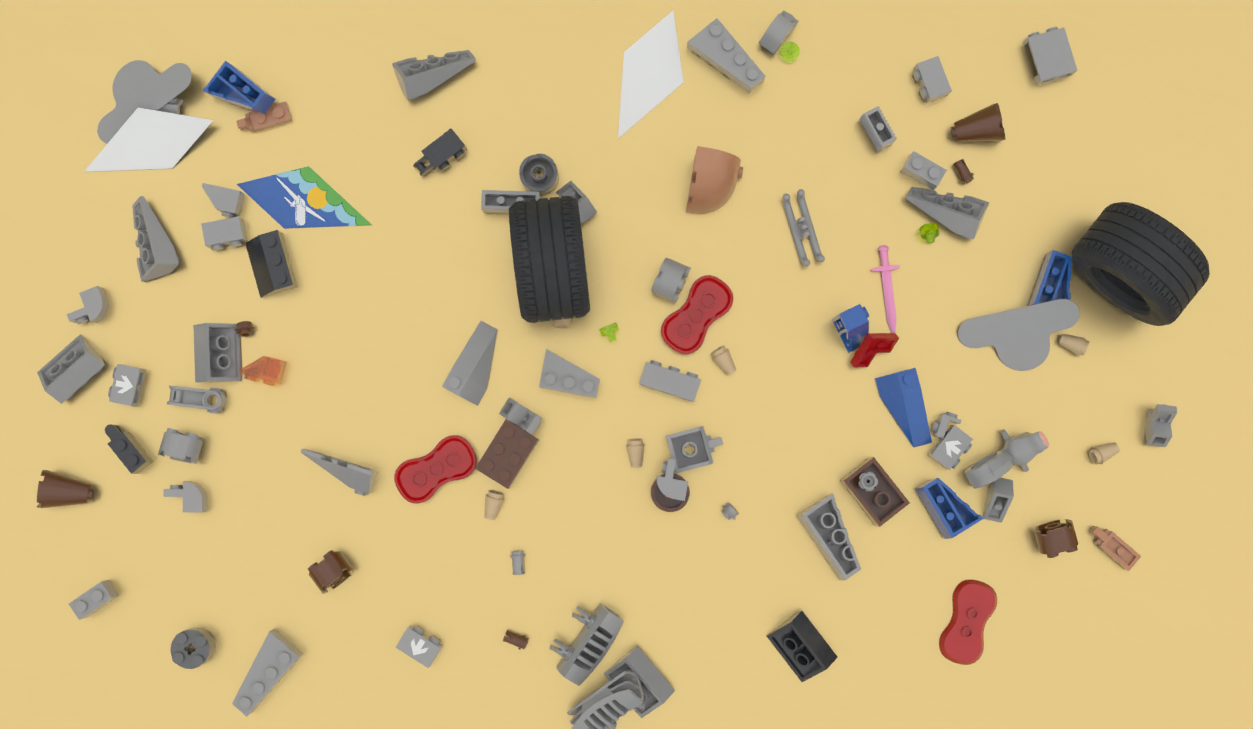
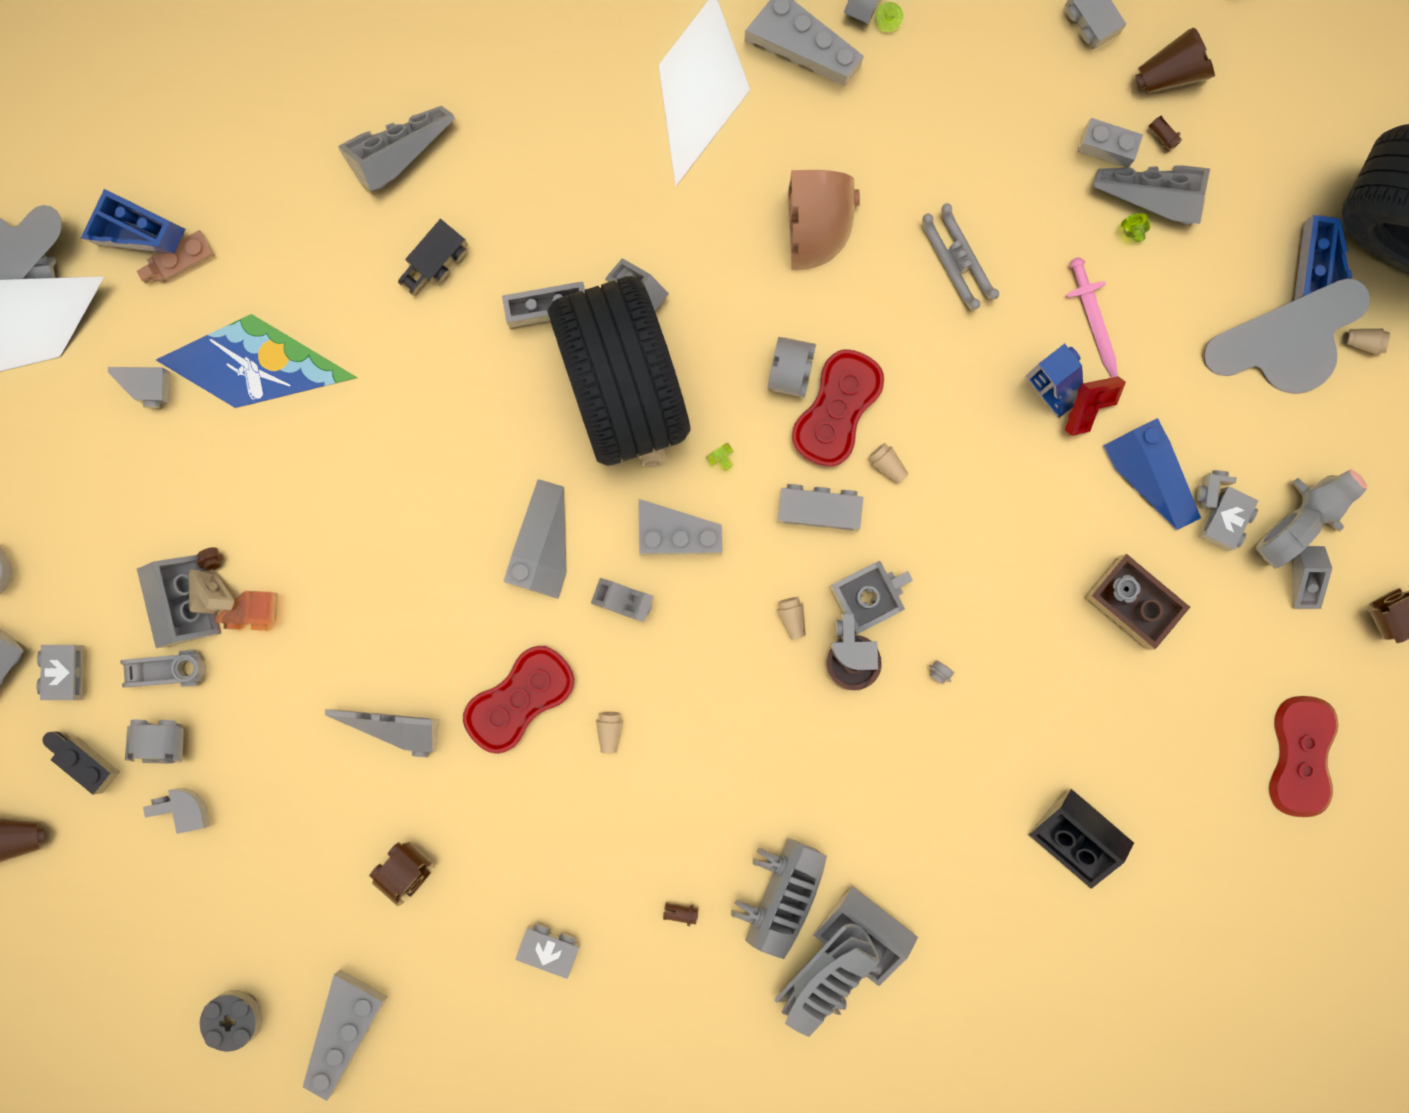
camera: 15 degrees left, 0 degrees up
light grey brick [69,580,119,620] -> none
light grey wedge [132,196,179,282] -> none
light grey brick [201,216,247,251] -> none
black slope [245,230,298,298] -> none
reddish brown brick [475,419,539,489] -> none
light grey pin [510,550,525,575] -> none
dark grey brick [519,153,559,195] -> none
light grey wedge [797,494,861,580] -> none
light grey brick [860,106,897,152] -> none
blue wedge [915,478,984,539] -> none
none -> tan slope [189,569,235,614]

